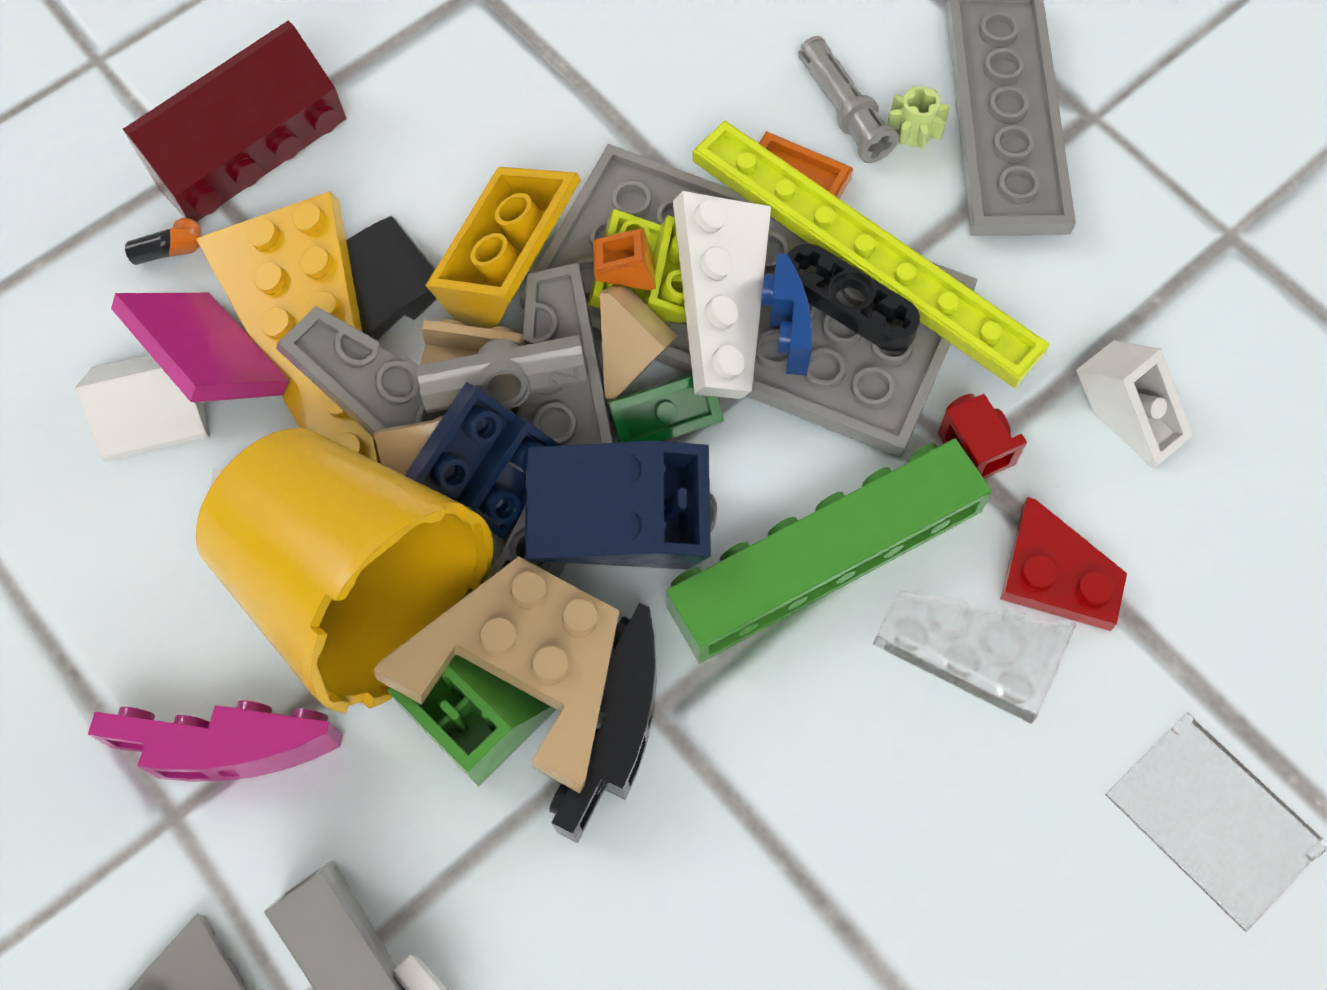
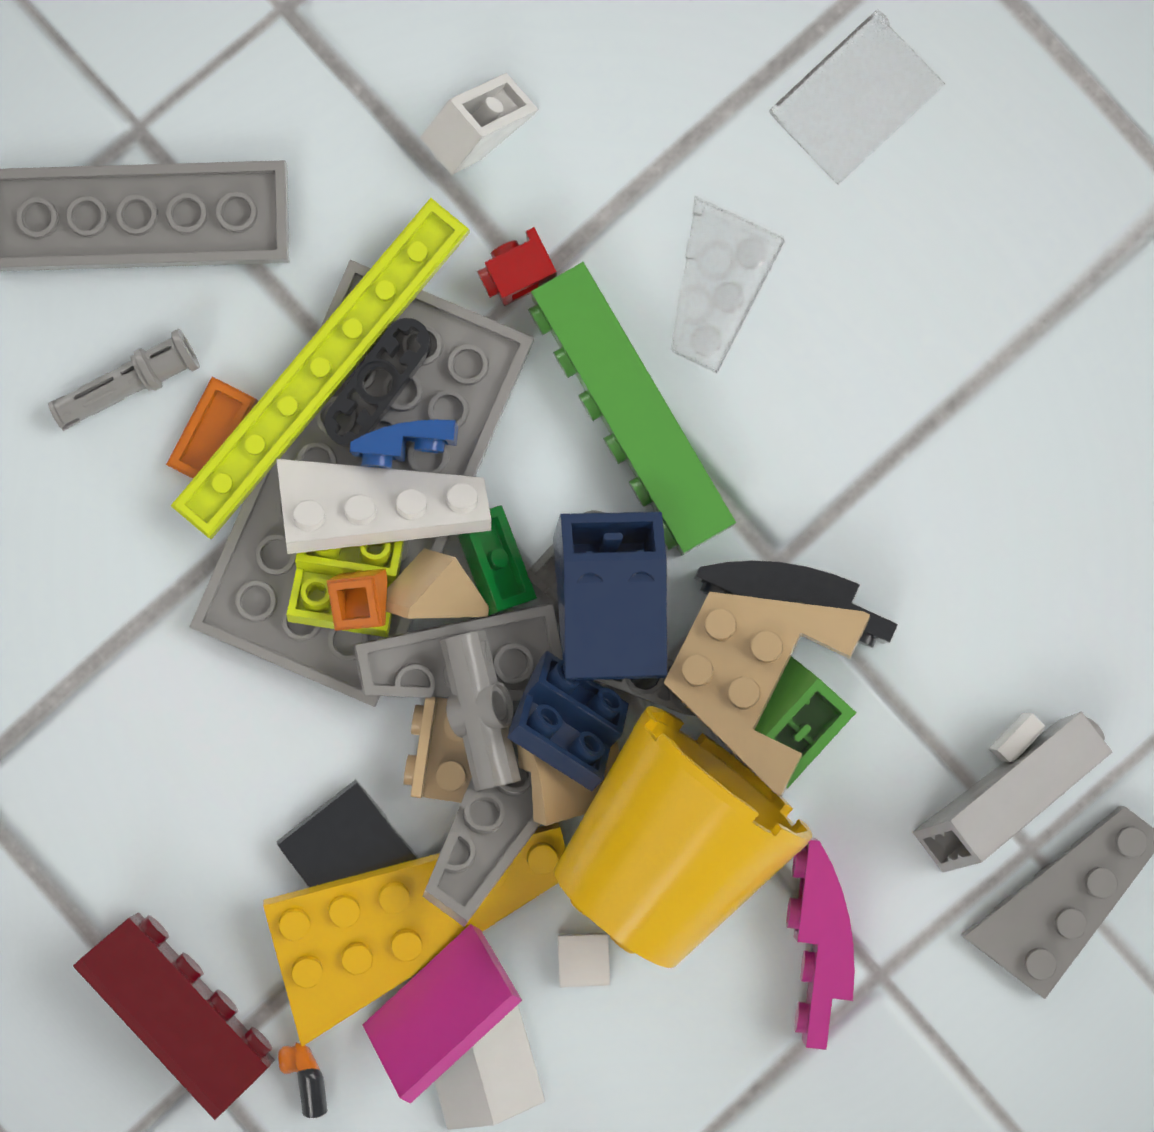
camera: 90 degrees left, 20 degrees up
yellow slope [425,167,581,329] -> none
yellowish green gear [887,85,950,149] -> none
red wing [1000,497,1127,631] -> none

